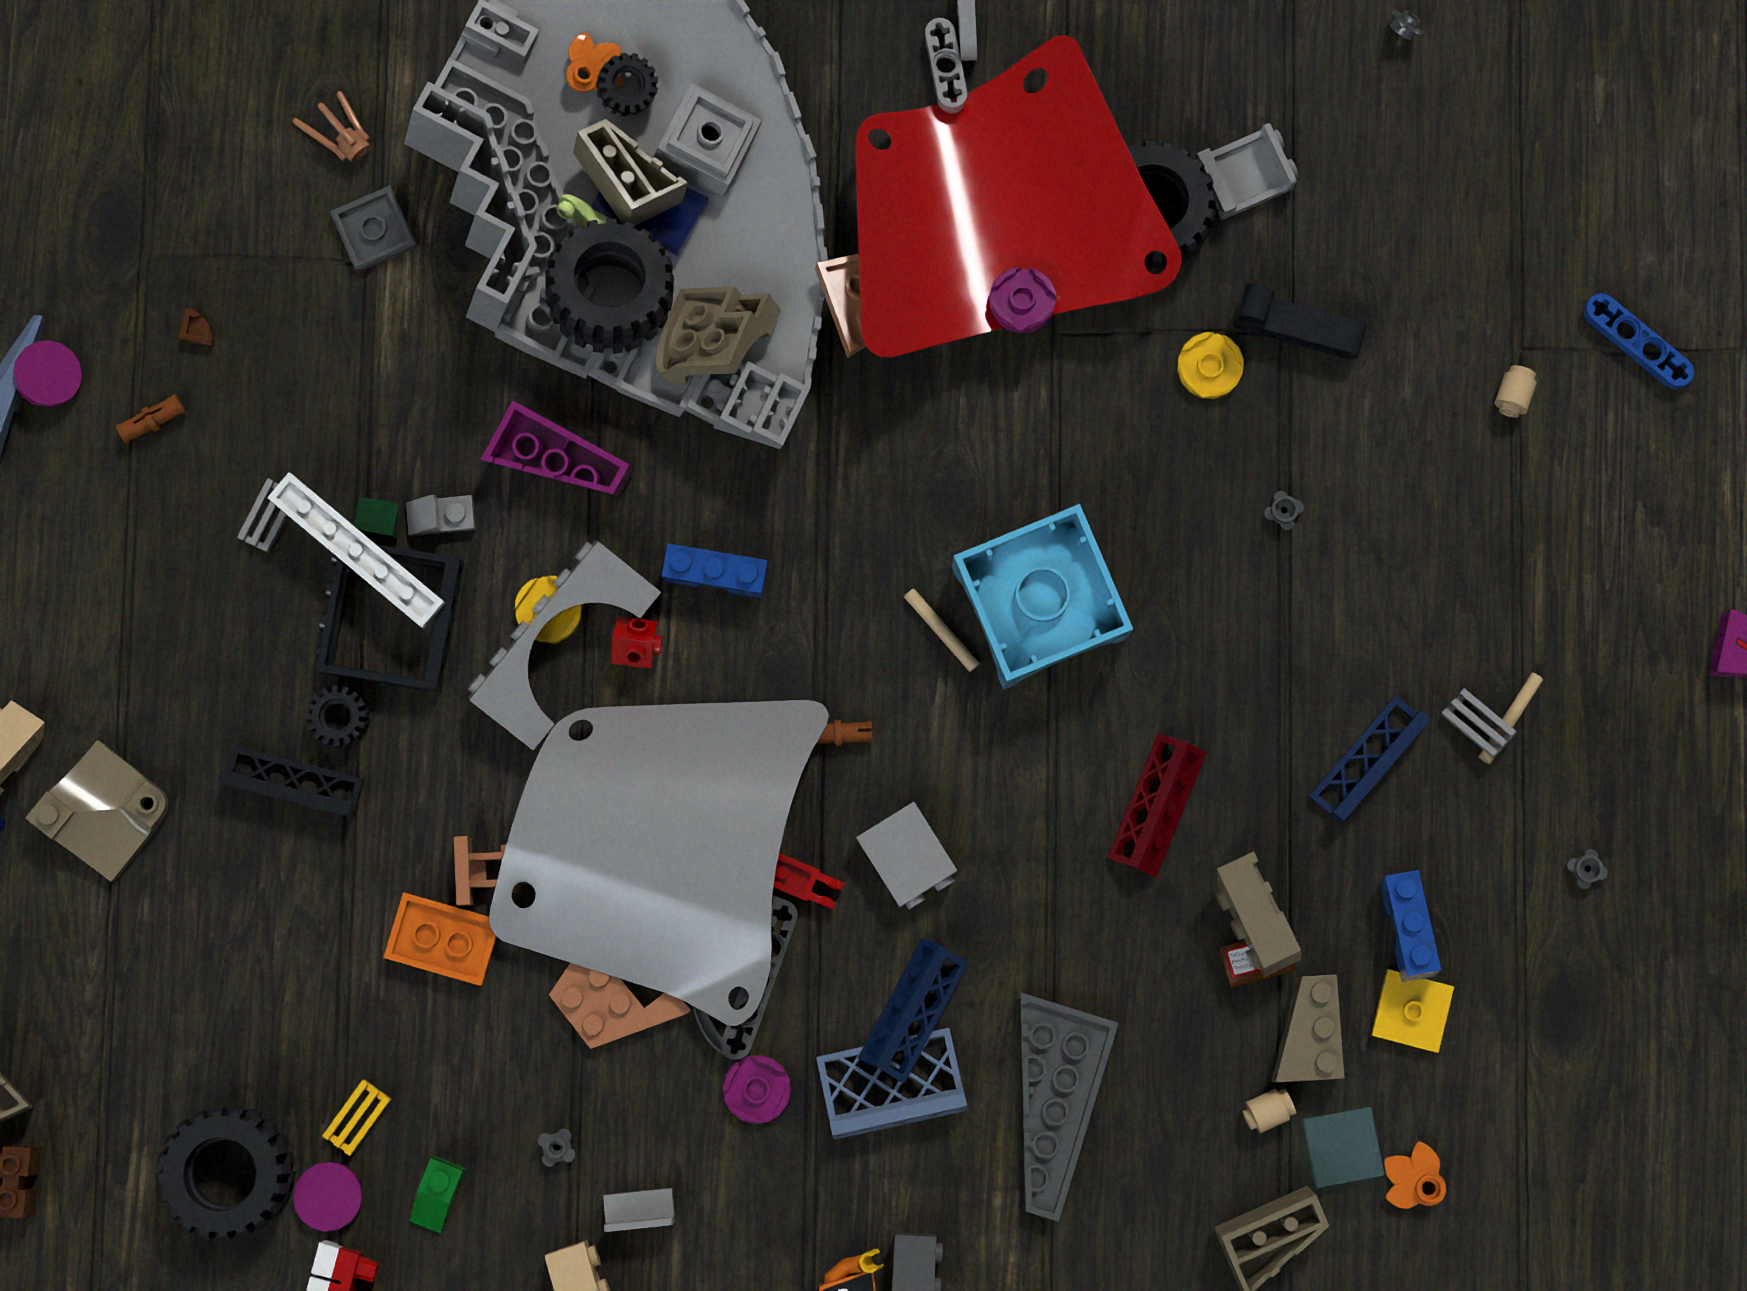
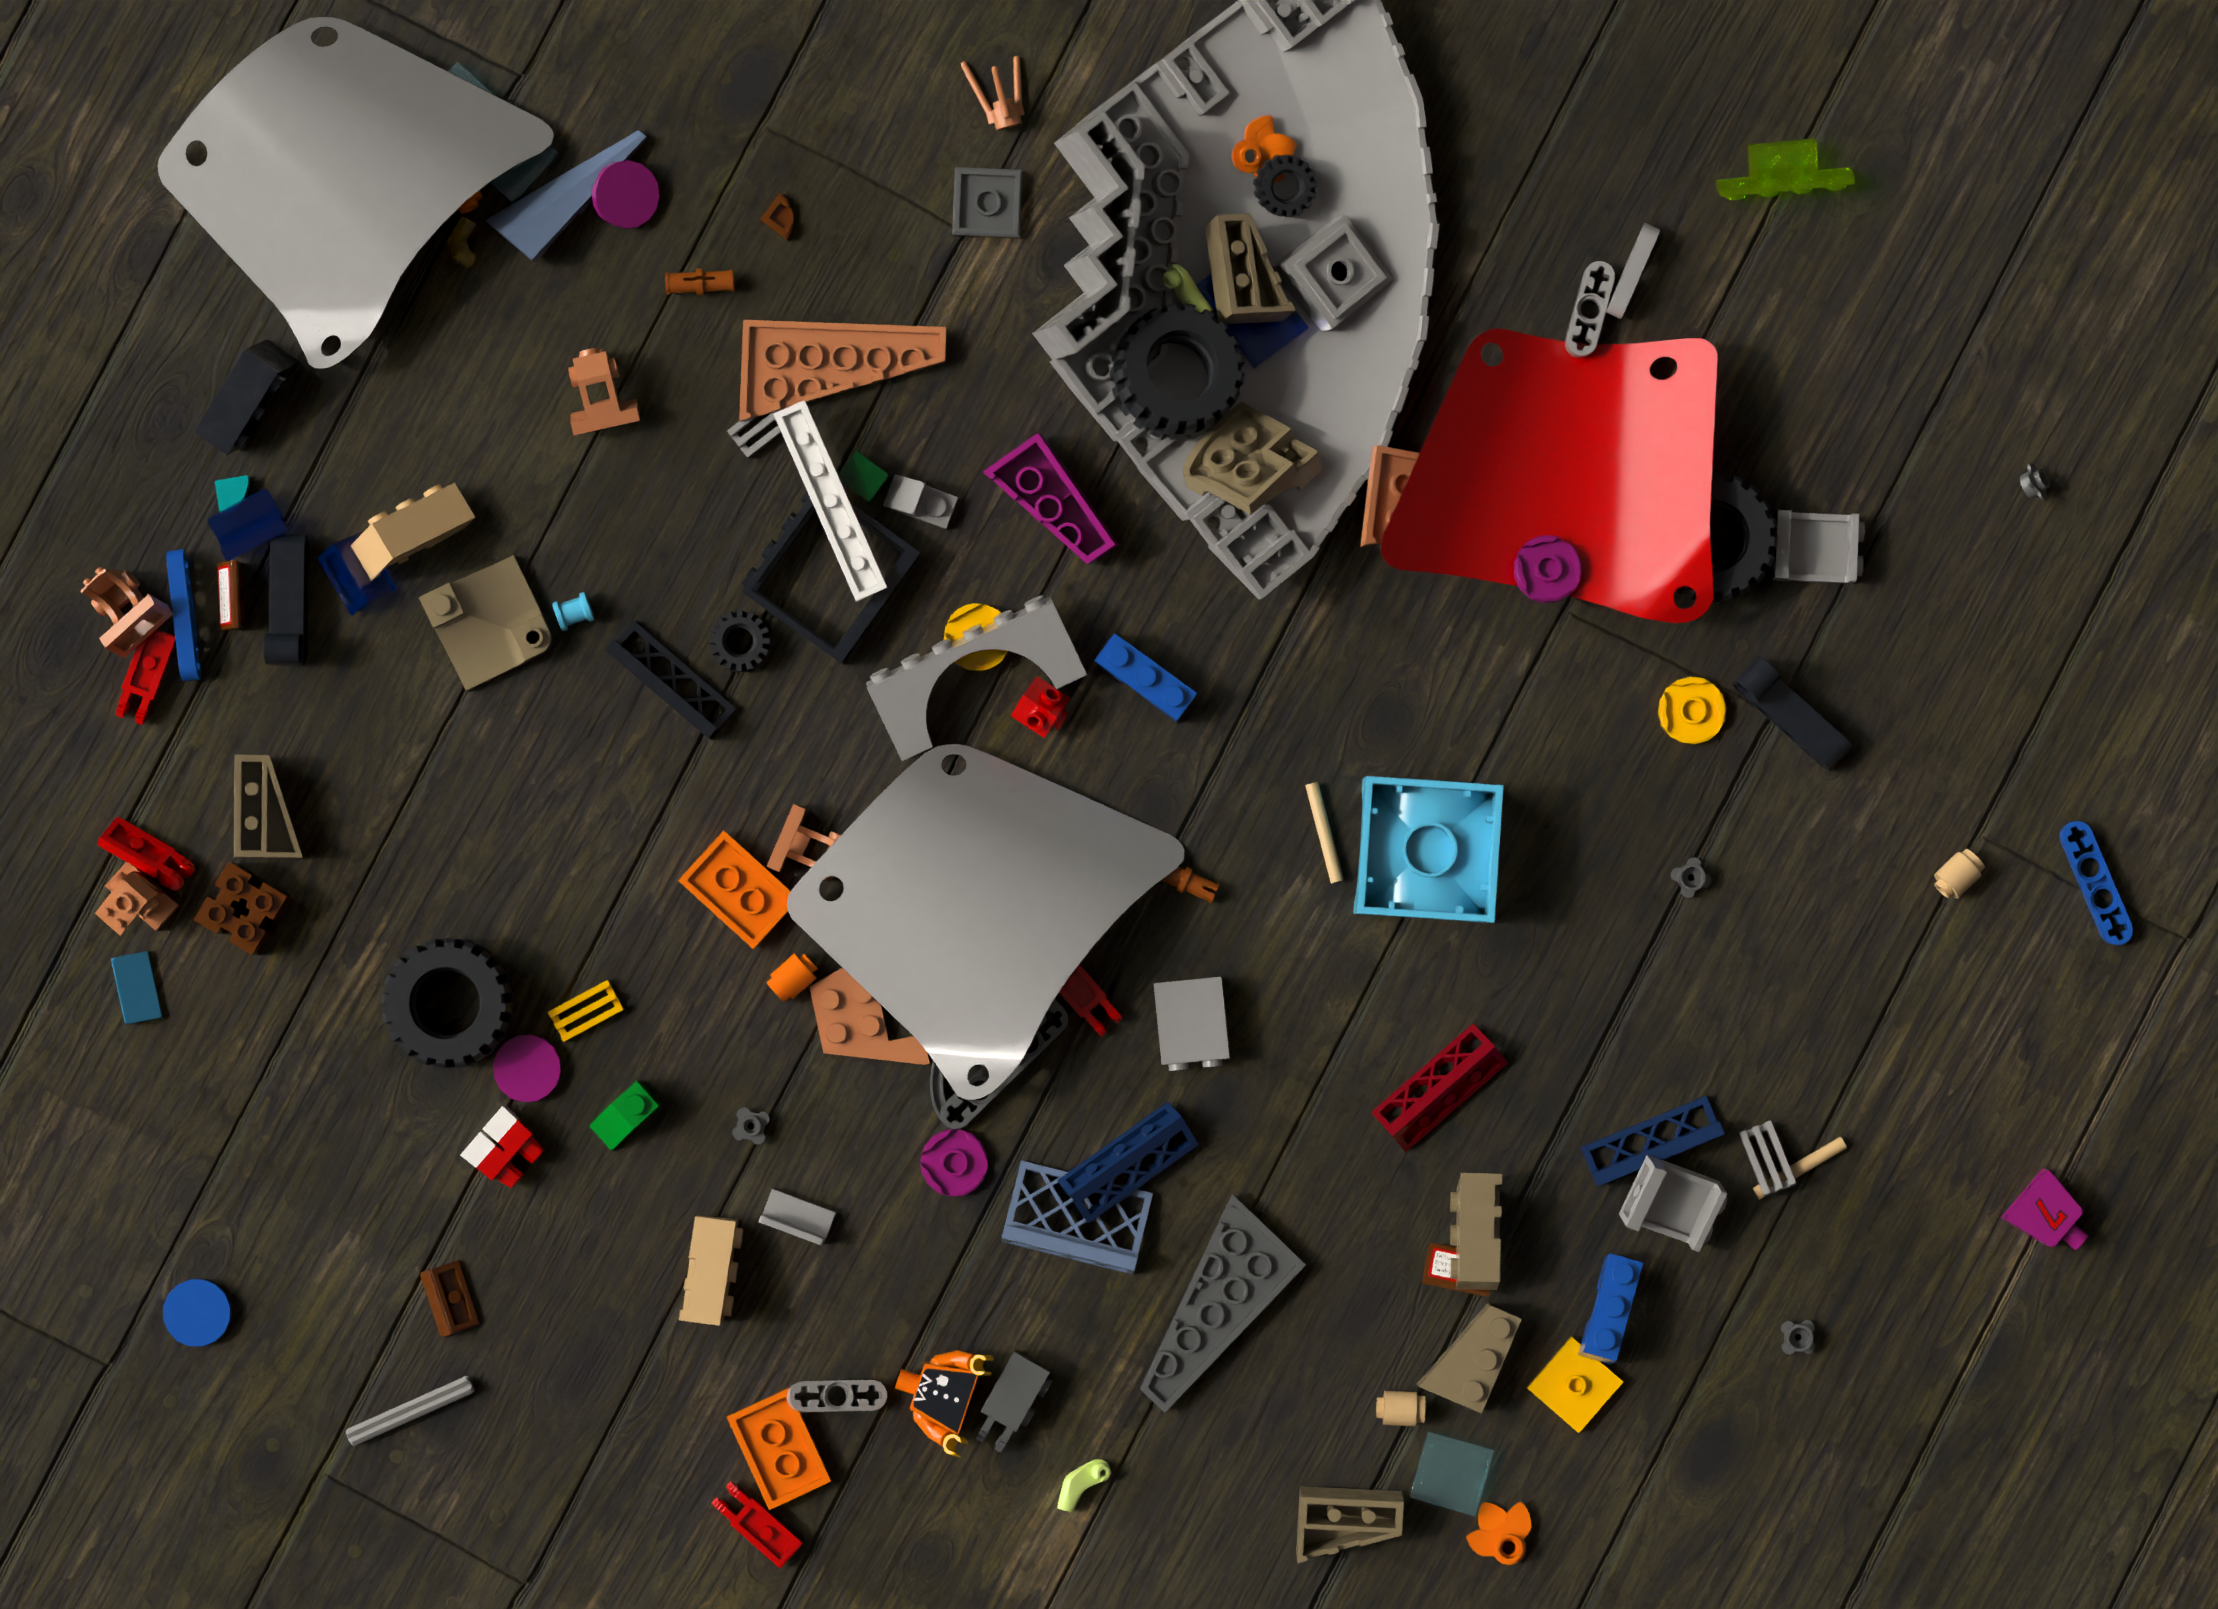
camera: 25 degrees right, 5 degrees up
none -> medium azure bush [552,592,595,631]
none -> nougat tile [568,348,640,435]
none -> nougat wing [739,320,947,421]
none -> orange brick [766,953,818,1002]
none -> light grey panel [1619,1155,1727,1252]

